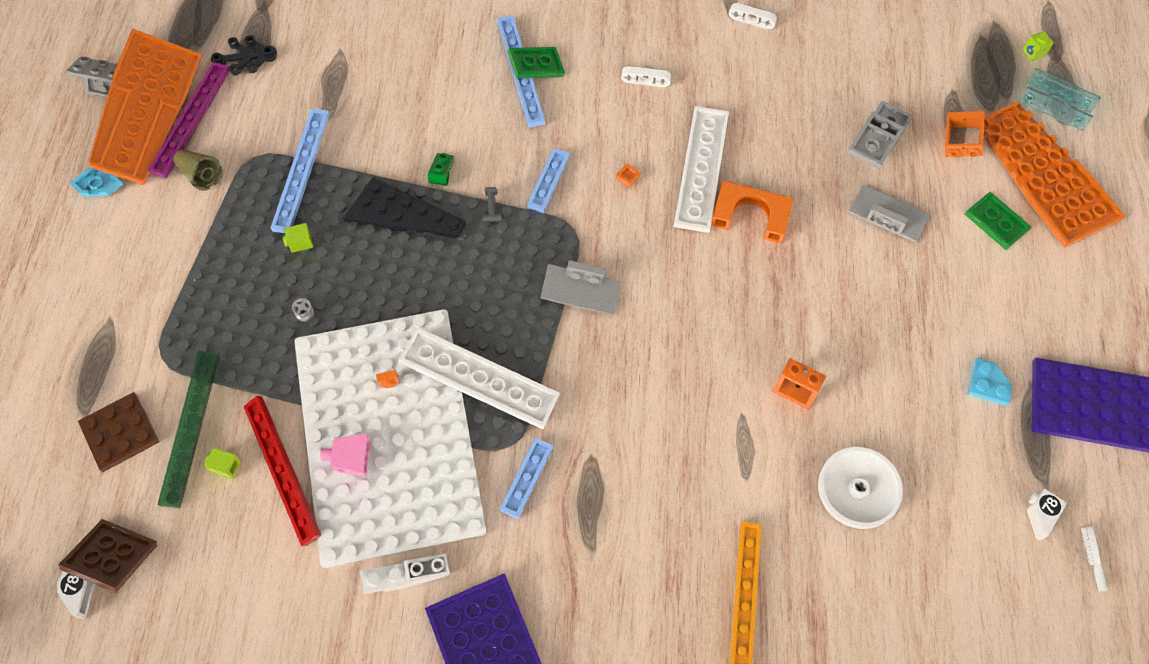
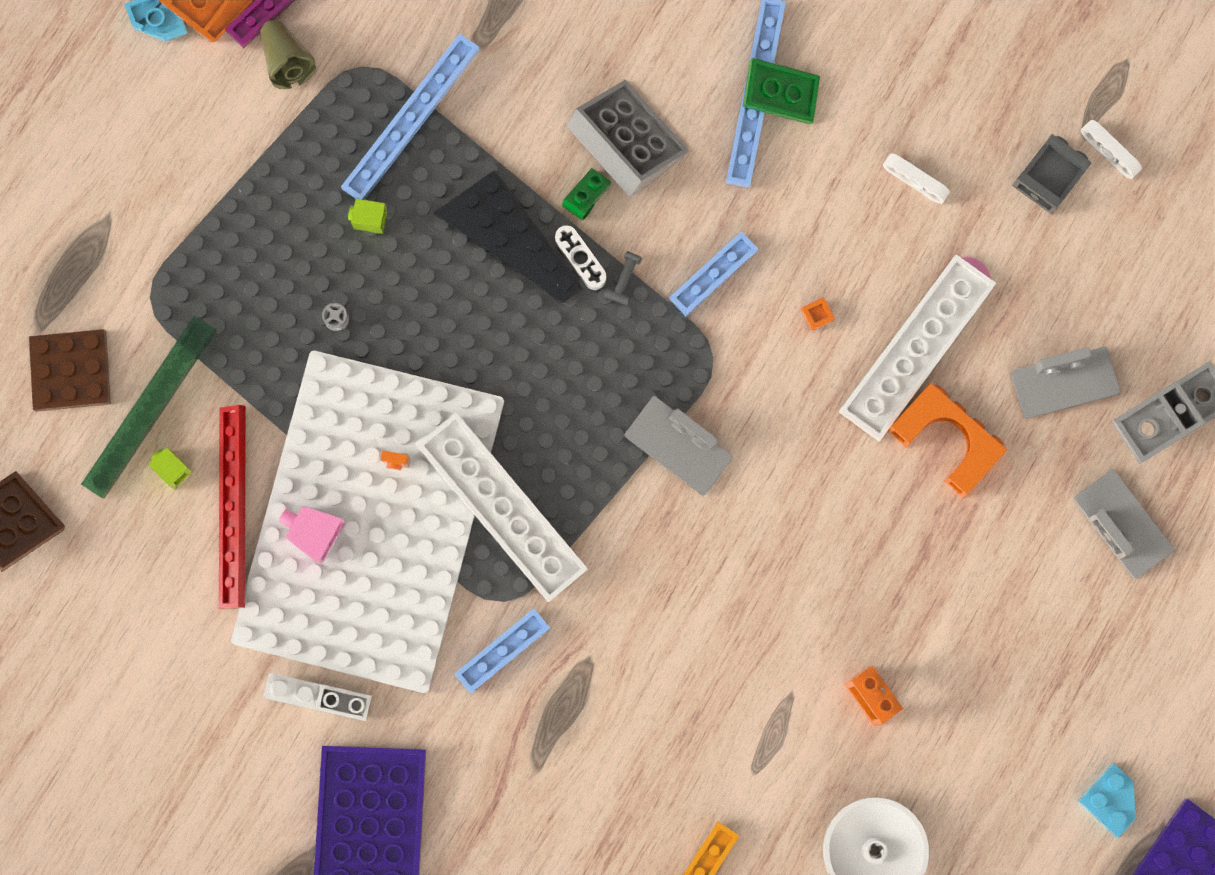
camera: 25 degrees right, 15 degrees up
none -> white beam [555,226,606,290]
none -> light grey slope [566,80,689,197]
none -> light grey bracket [1010,347,1121,419]
none -> dark grey panel [1012,134,1092,215]

